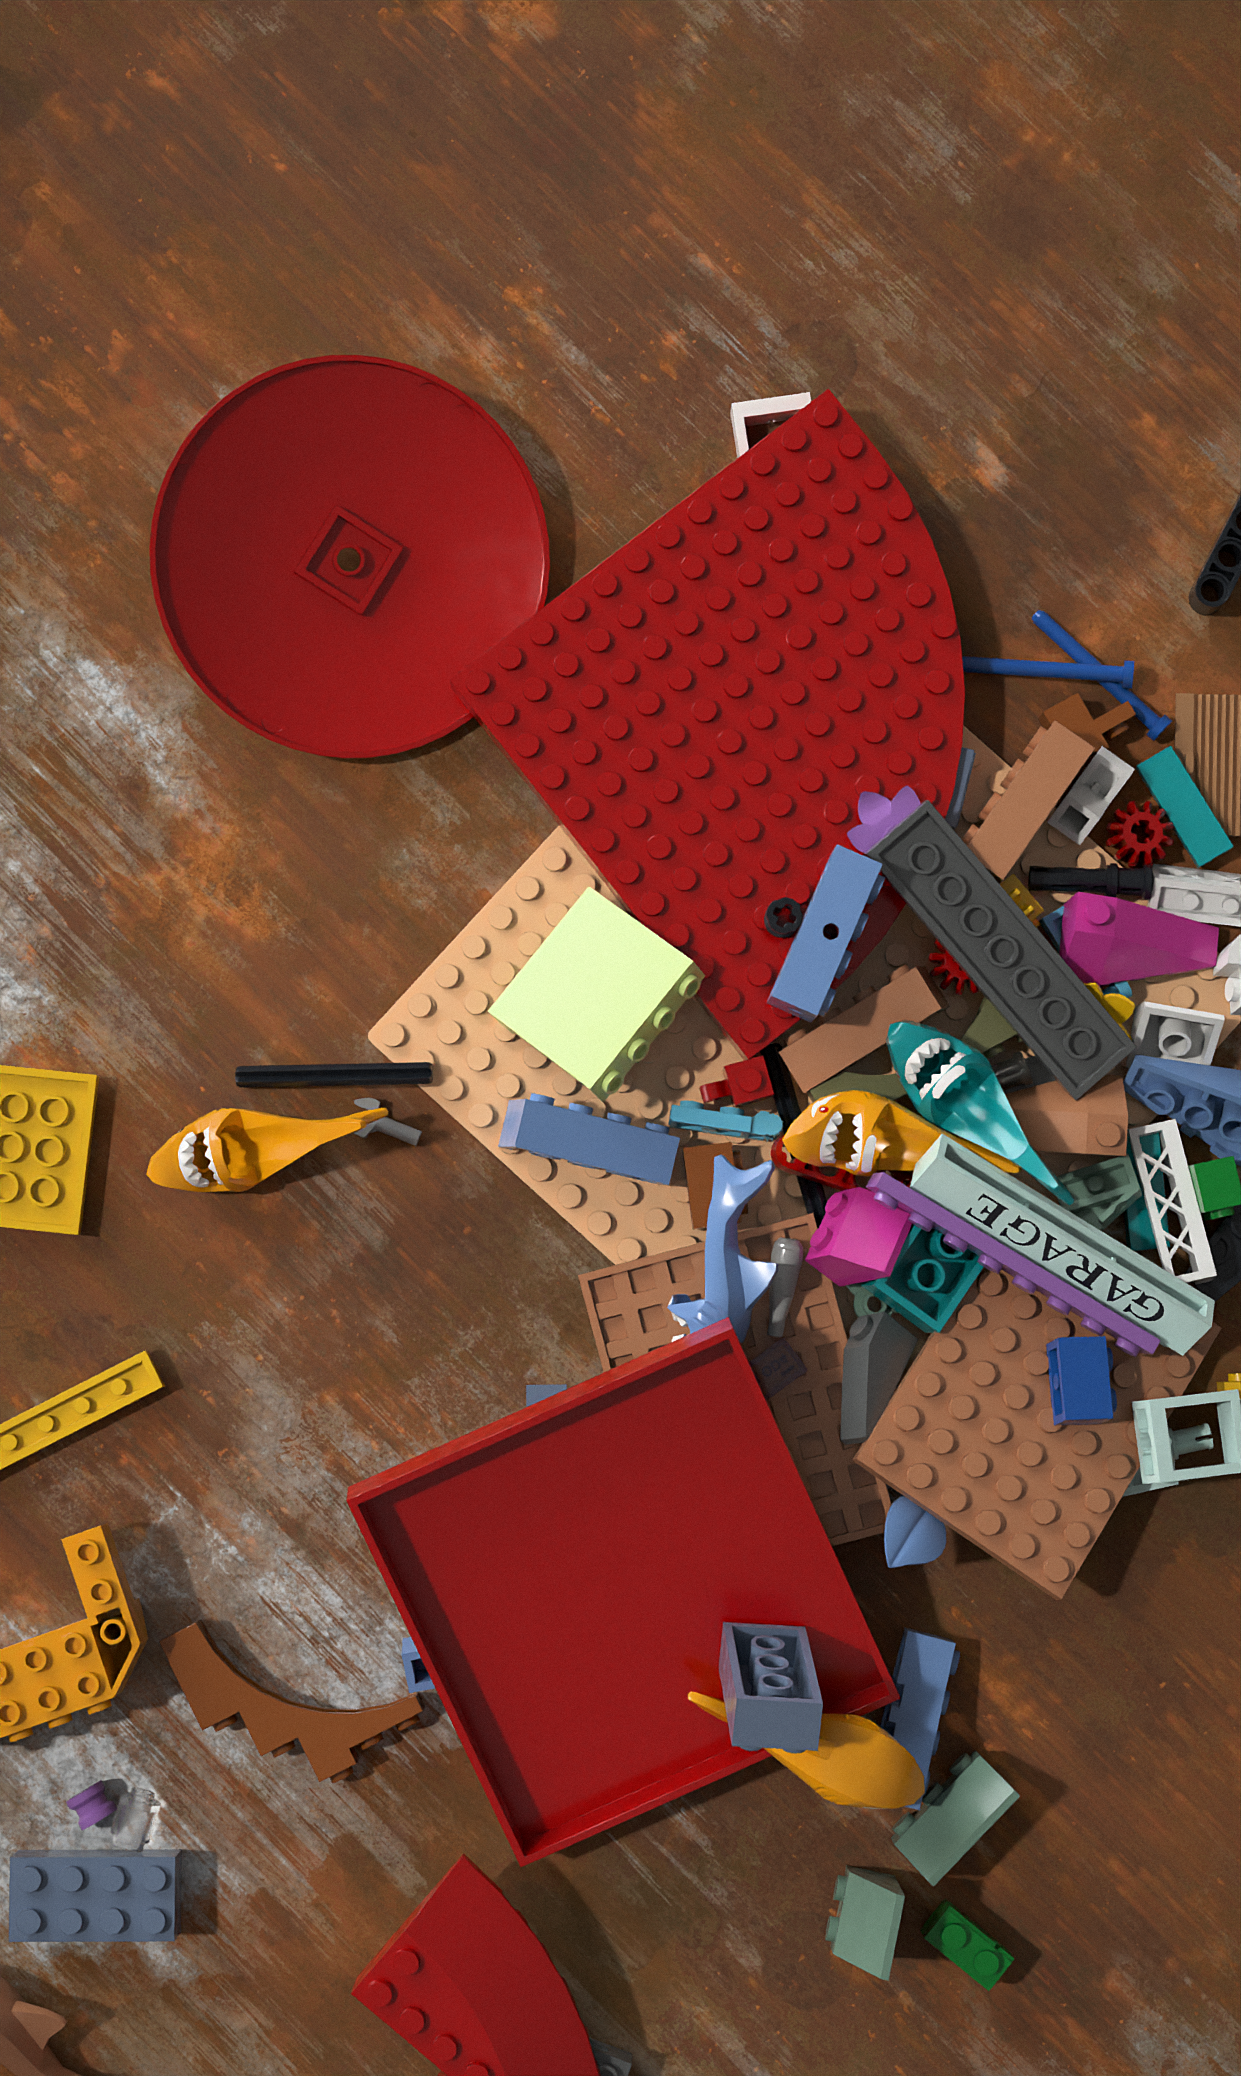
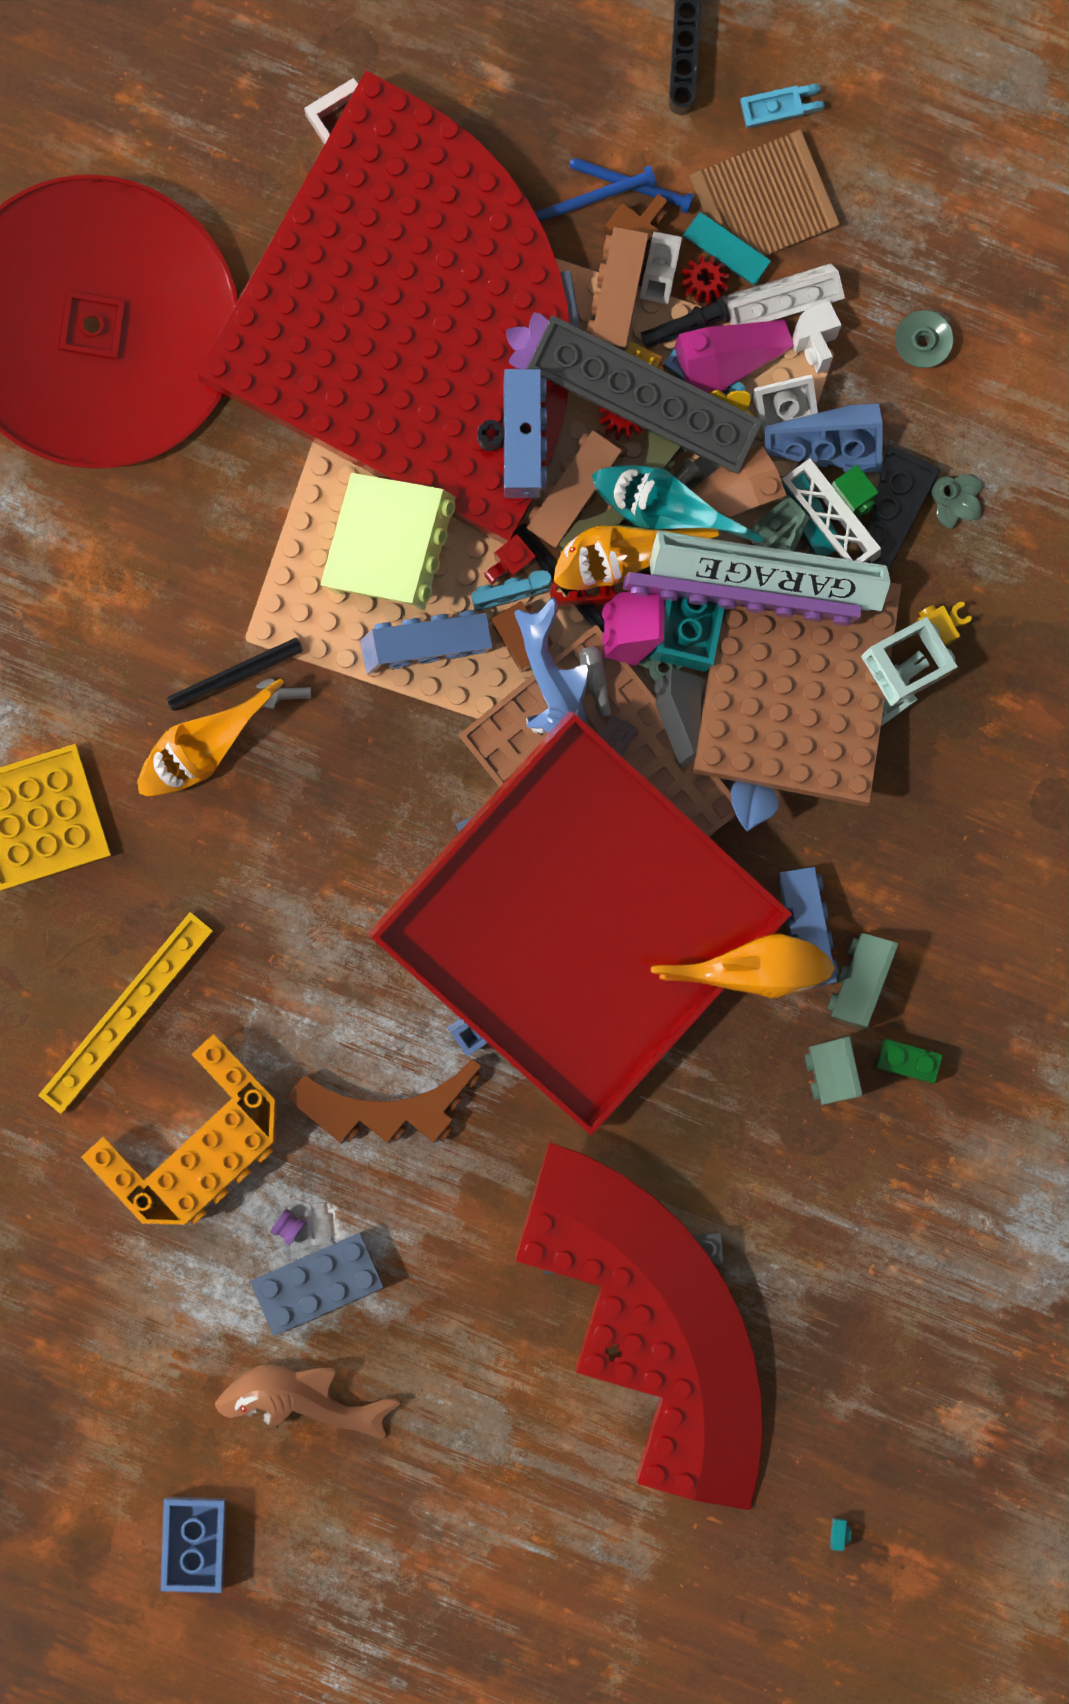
camera: 25 degrees left, 0 degrees up
sand blue brick [718,1622,823,1753] -> none
blue brick [1046,1336,1117,1426] -> none

